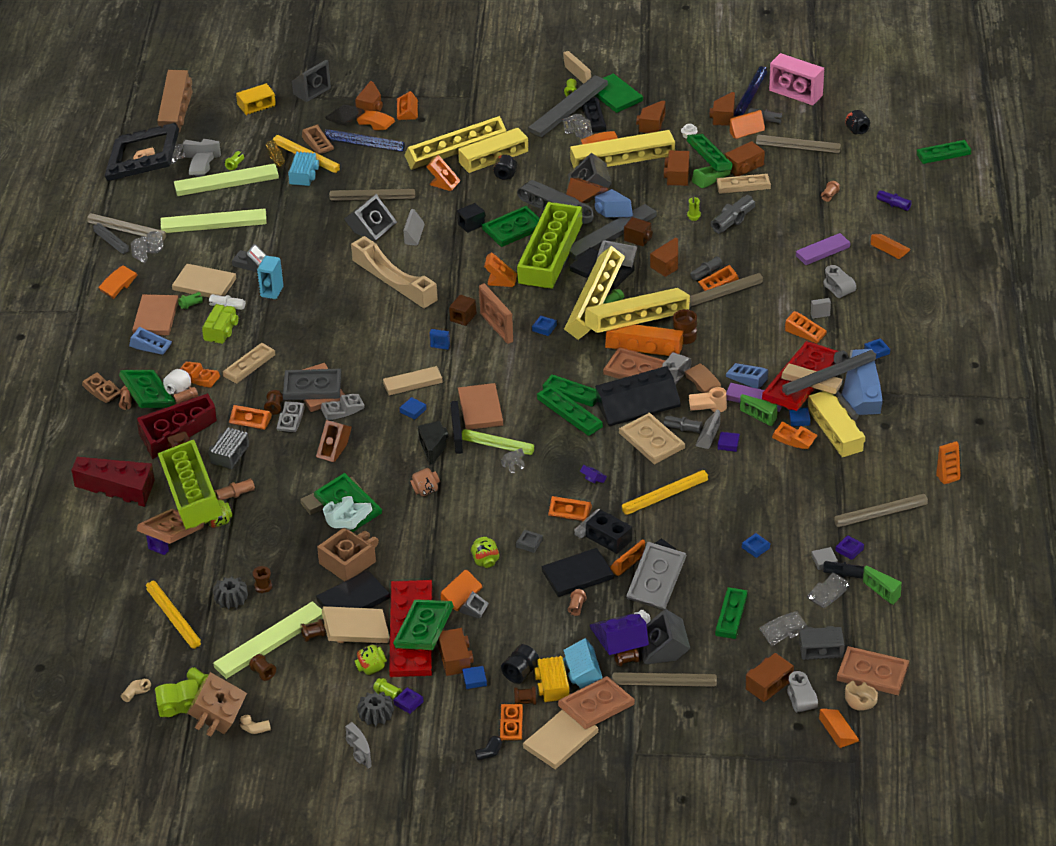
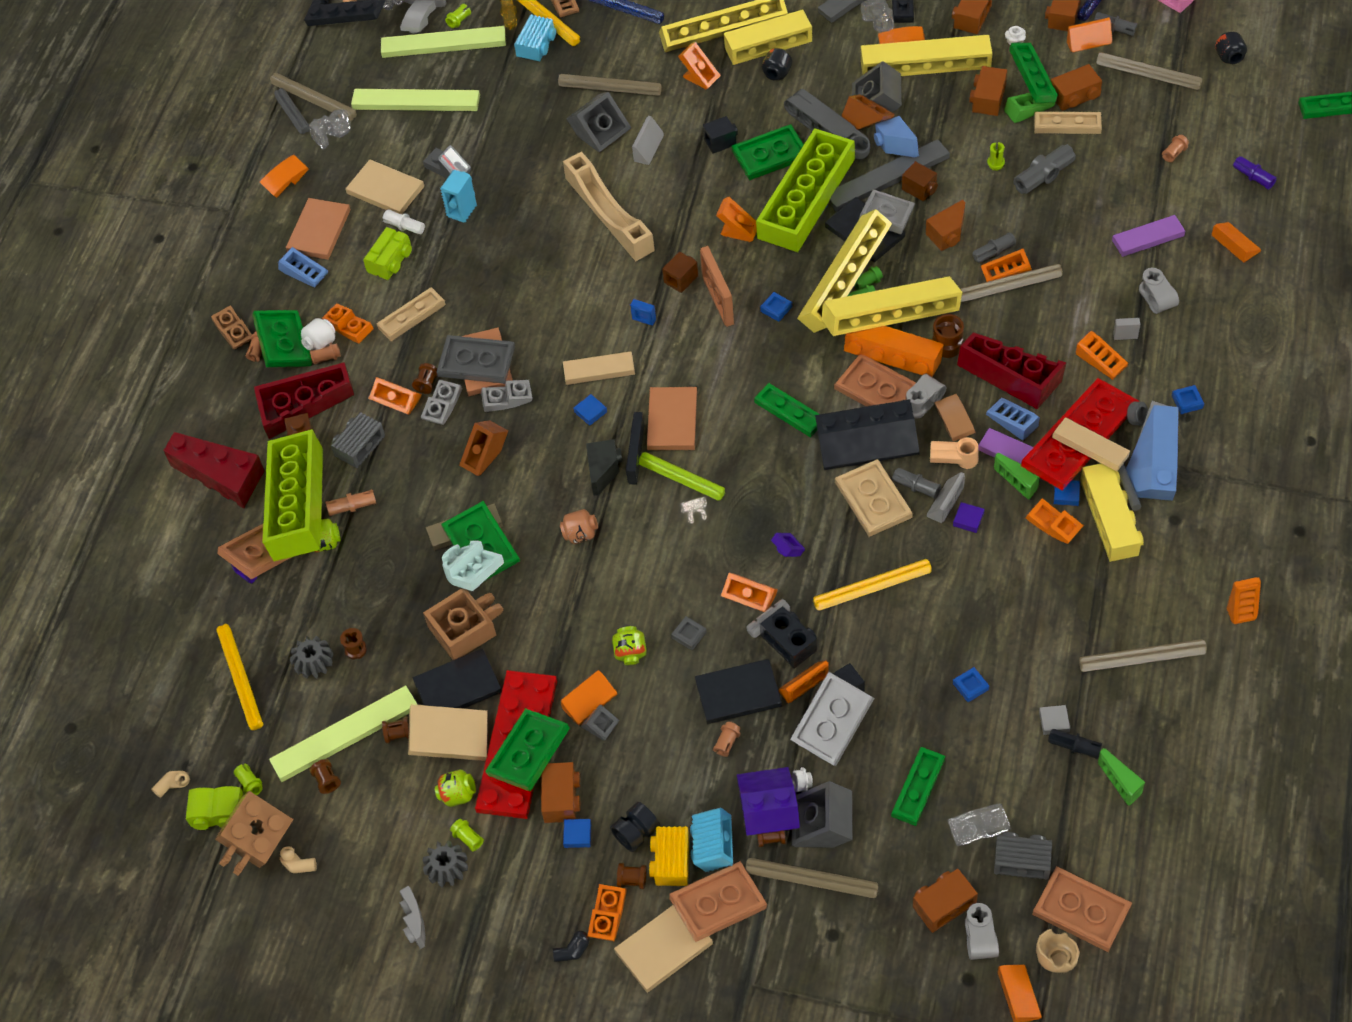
camera: 15 degrees right, 15 degrees up
bright green pin [178,292,203,309] -> none
dark purple tile [393,687,424,714] -> none
green plate [537,385,603,436] -> none
dark grey axle [782,350,877,395] -> none
clear slope [807,573,850,608] -> none
dark purple tile [836,535,864,560] -> none
none -> dark red wedge [957,332,1067,409]

